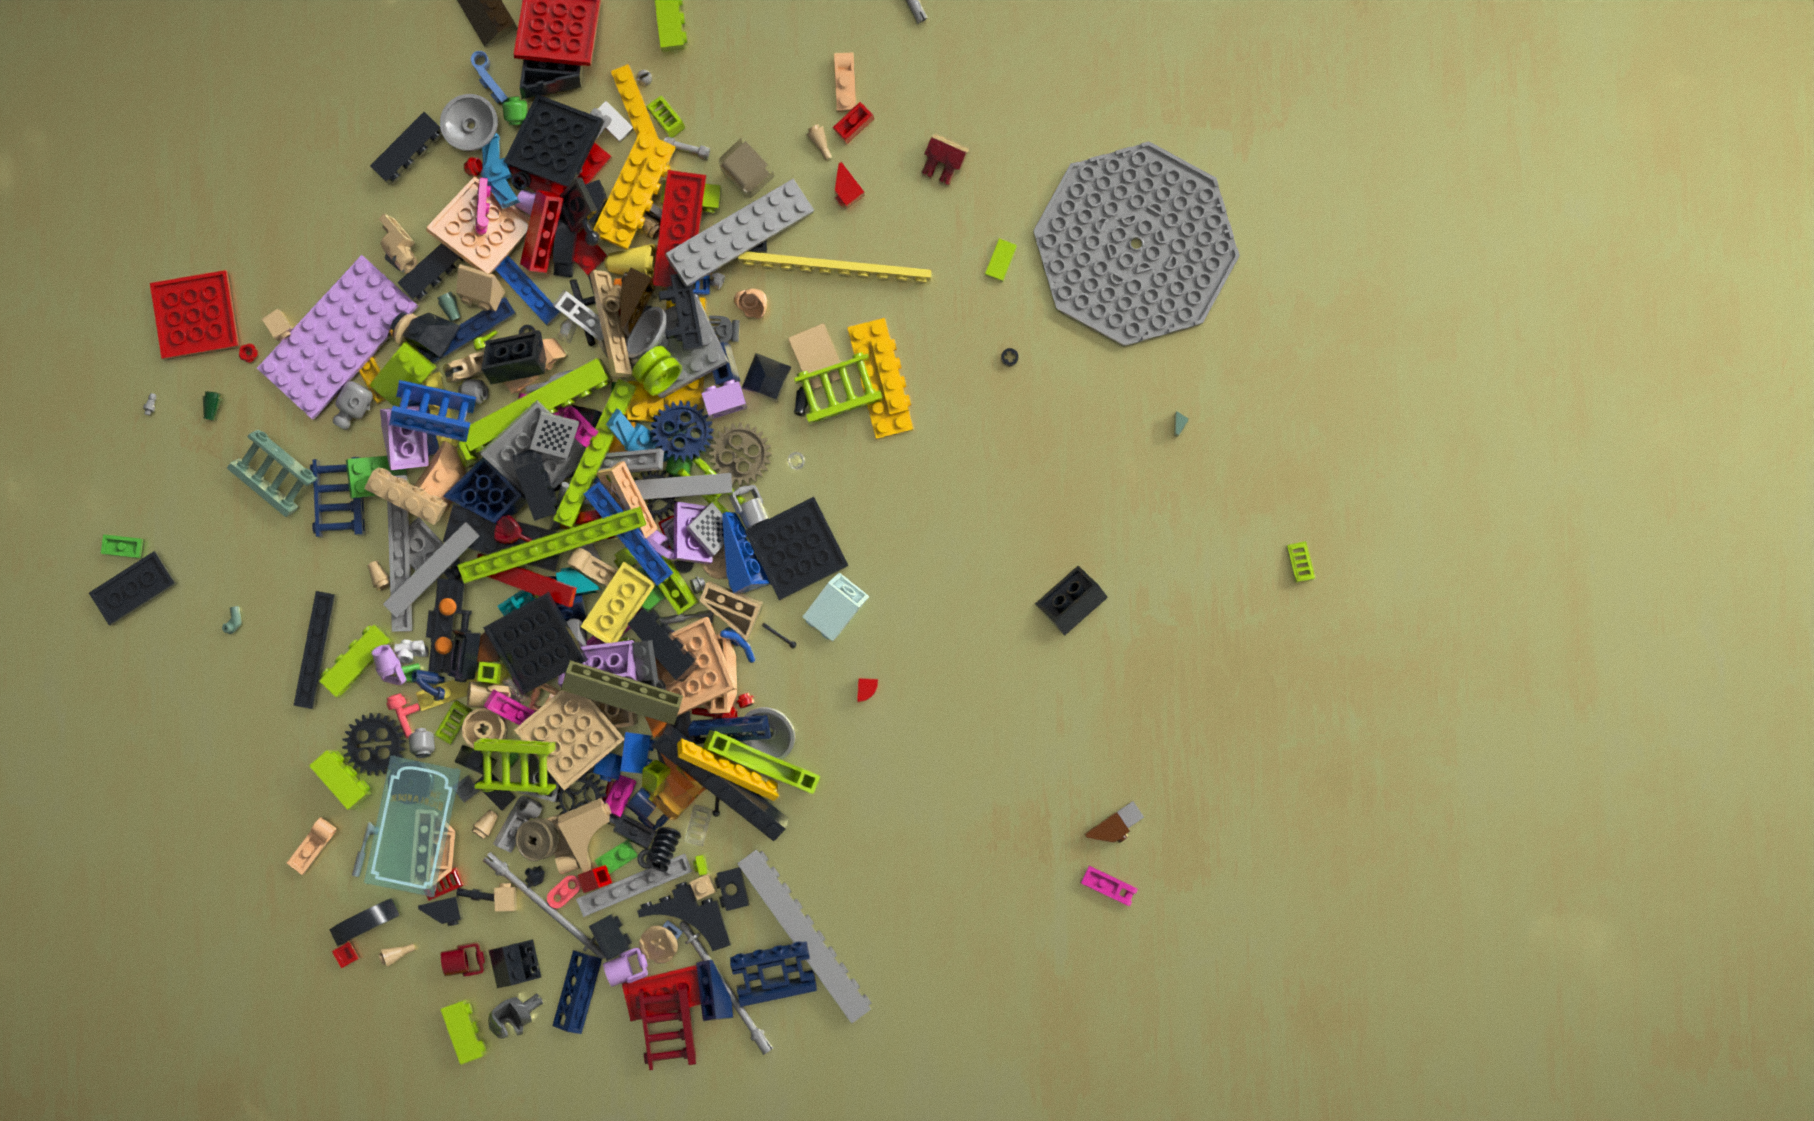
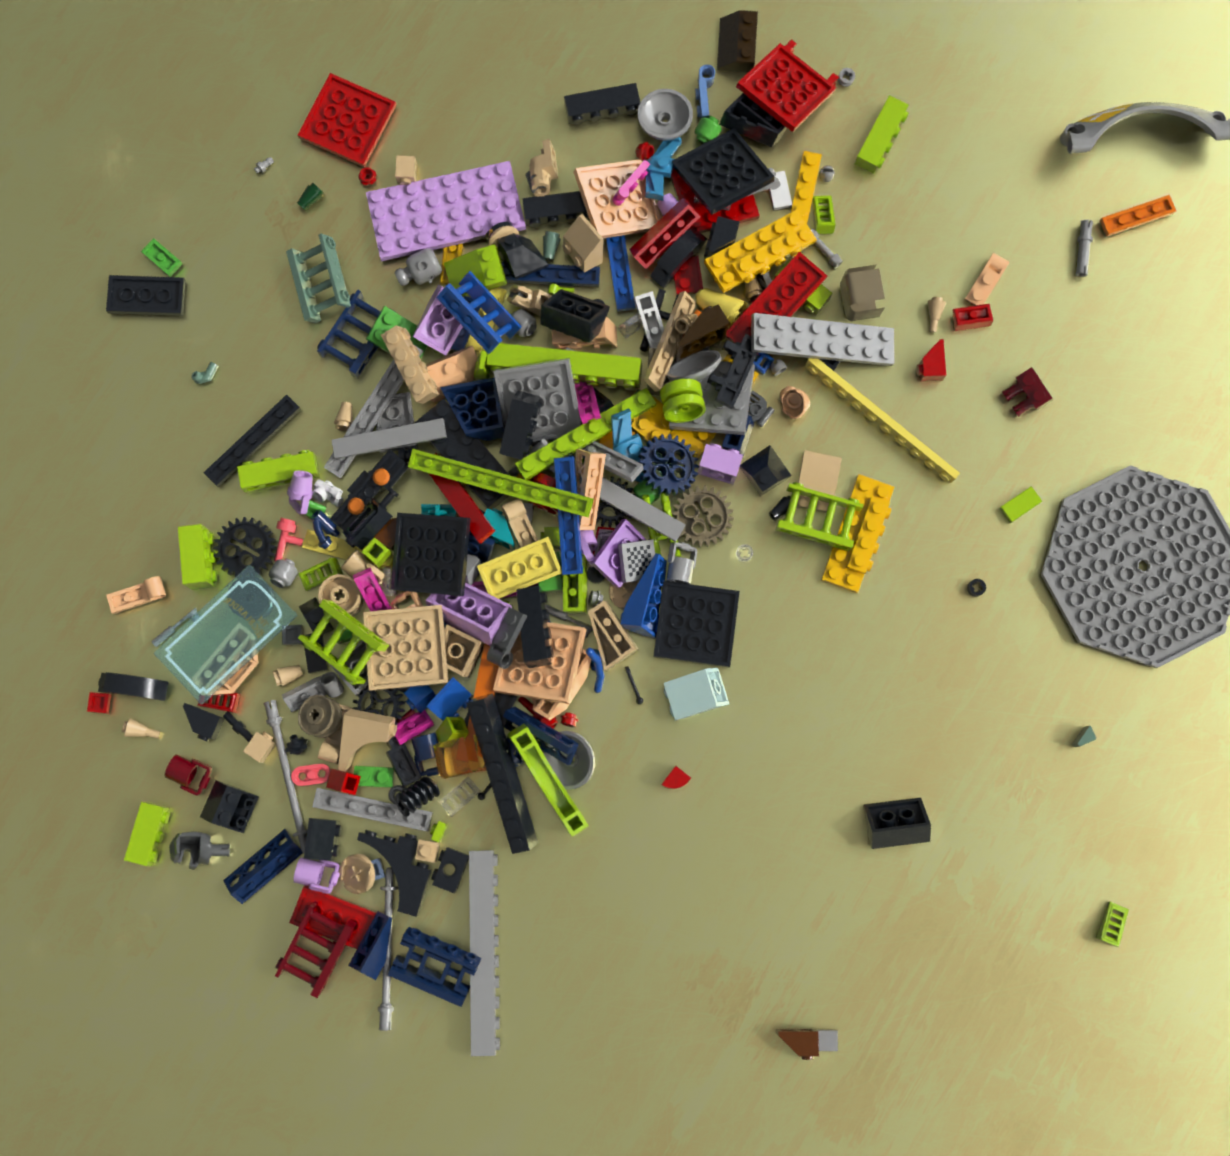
camera: 30 degrees right, 5 degrees down
dark red piece [494,515,532,544] -> none
black bush [511,171,531,190] -> none
light grey tile [529,411,579,459] -> none
black plate [559,178,600,246] -> none
olive brick [561,660,683,725] -> none
yellow plate [677,738,779,801] -> none
dark pink plate [1081,866,1138,907] -> none

